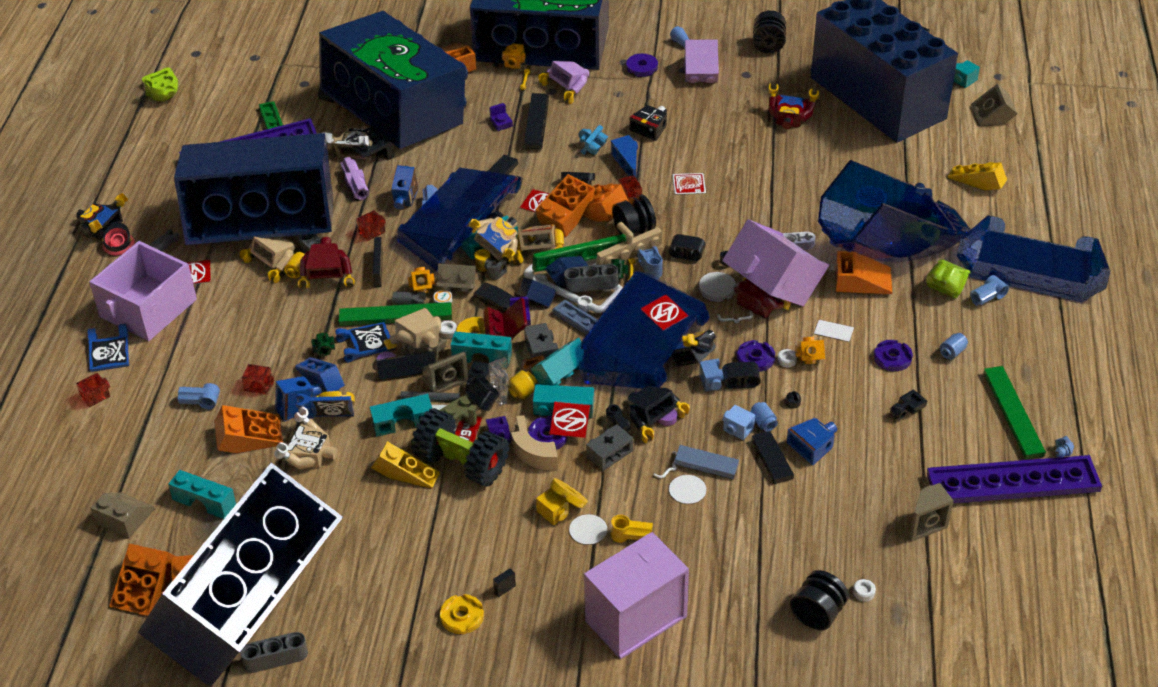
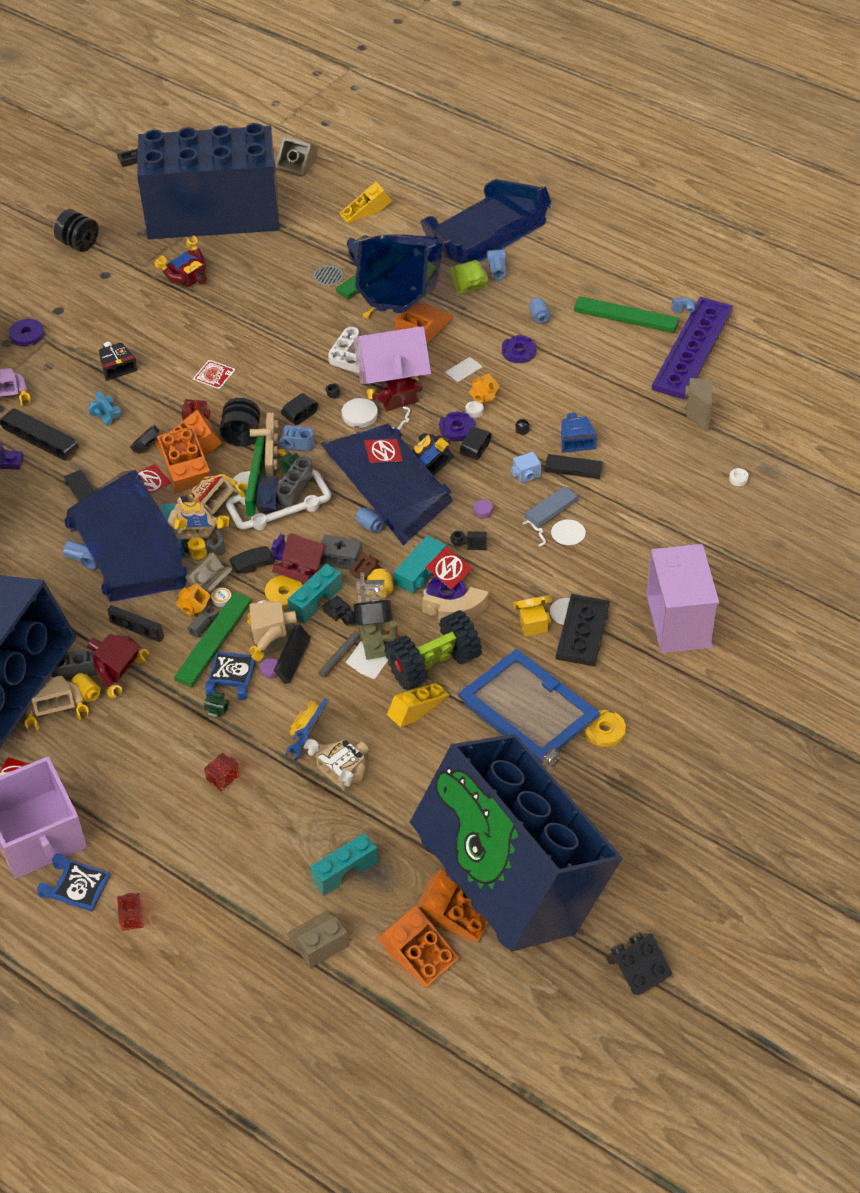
camera: 60 degrees left, 5 degrees up
medium blue piece [178,383,220,410] -> none
orange slope [214,405,283,453] -> none
blue torso [275,376,322,421] -> none
blue slope [295,357,345,393] -> none
clear red brick [356,210,386,241] -> none
teal arch [370,394,433,437] -> none
blue torso [391,165,419,210] -> none
dark tan slope [422,352,468,393] -> none
dark purple bracket [486,416,511,443] -> none
black tile [493,568,516,597] -> none
dark blue slope [517,278,557,308] -> none
teal brick [531,337,591,385] -> none
sand blue tile [552,300,607,335] -> none
dark grey brick [586,424,633,472] -> none
yellow piece [610,515,653,543] -> none
blue slope [611,135,638,183] -> none
black torso [628,386,690,443] -> none
medium blue cone [670,26,690,48] -> none
lavender slope [684,40,719,83] -> none
medium blue brick [699,358,723,392] -> none
medium blue brick [750,402,778,432] -> none
black wheel [790,570,849,630] -> none
black plate [890,389,927,420] -> none
none -> door [458,648,600,769]
none -> black tile [556,594,610,667]

